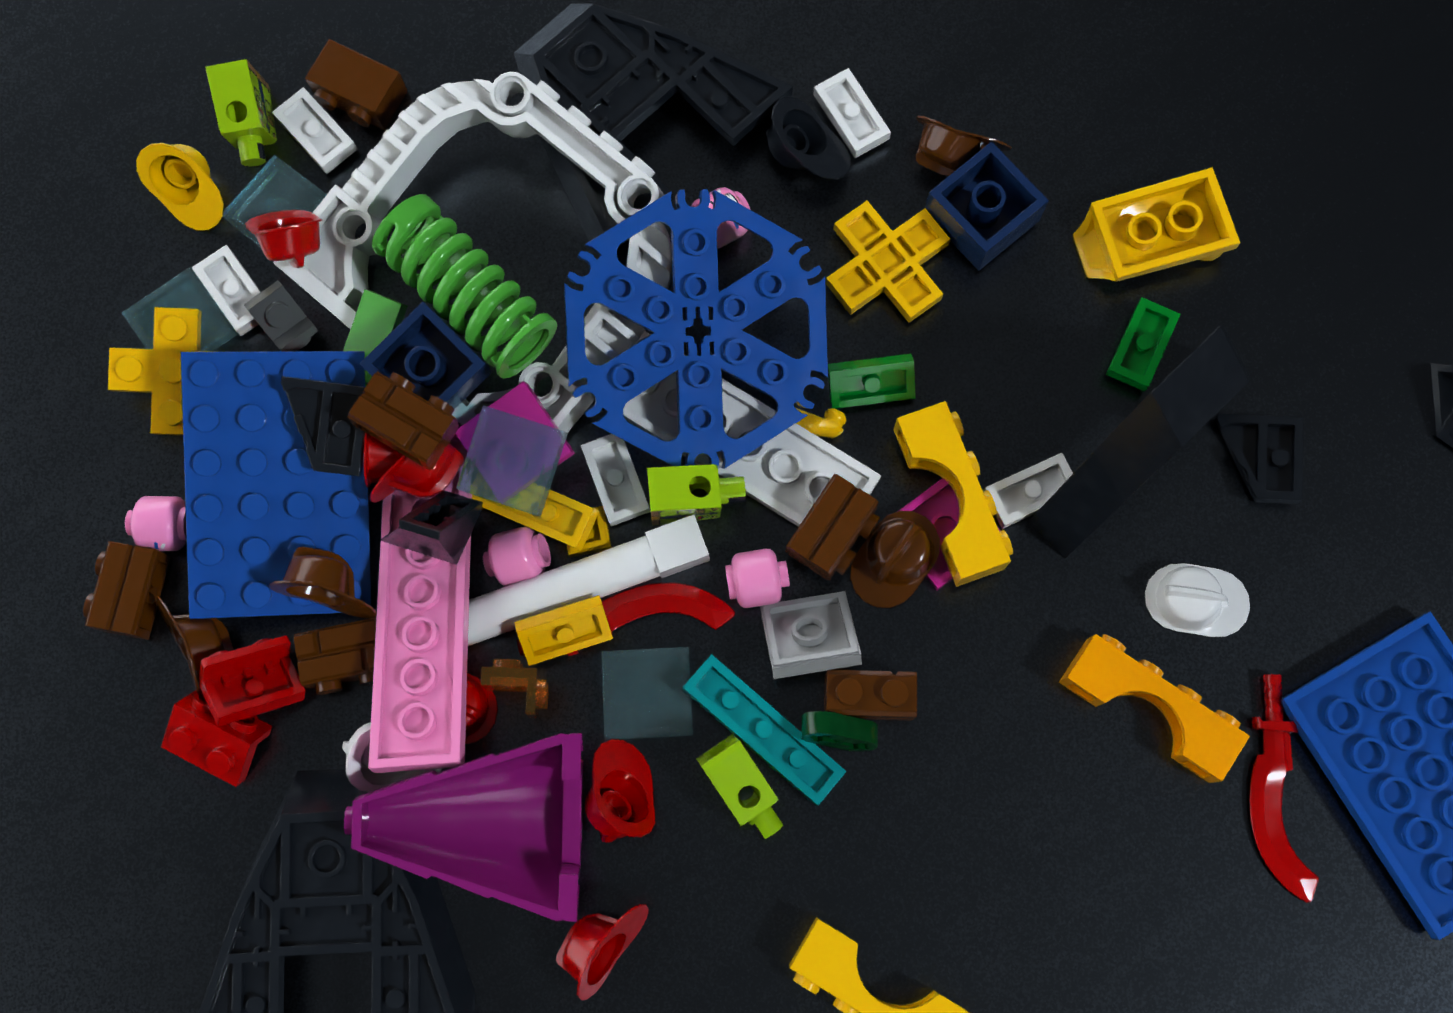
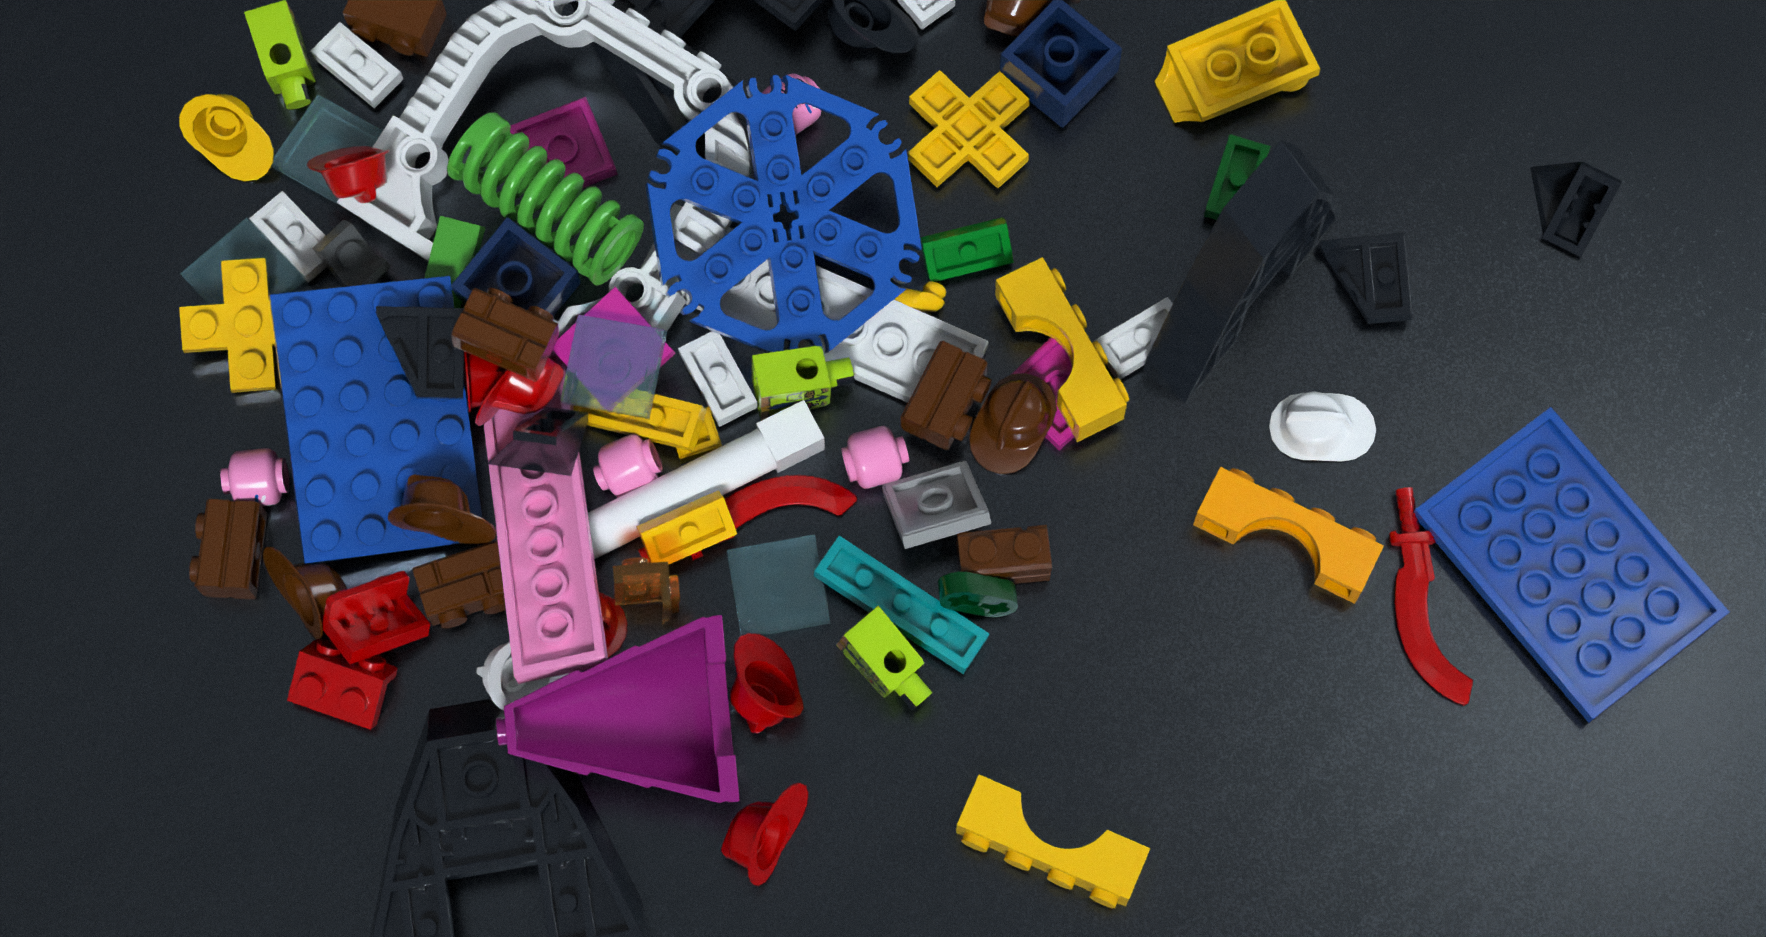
camera: 10 degrees left, 5 degrees down
none -> dark pink tile [510,97,618,188]

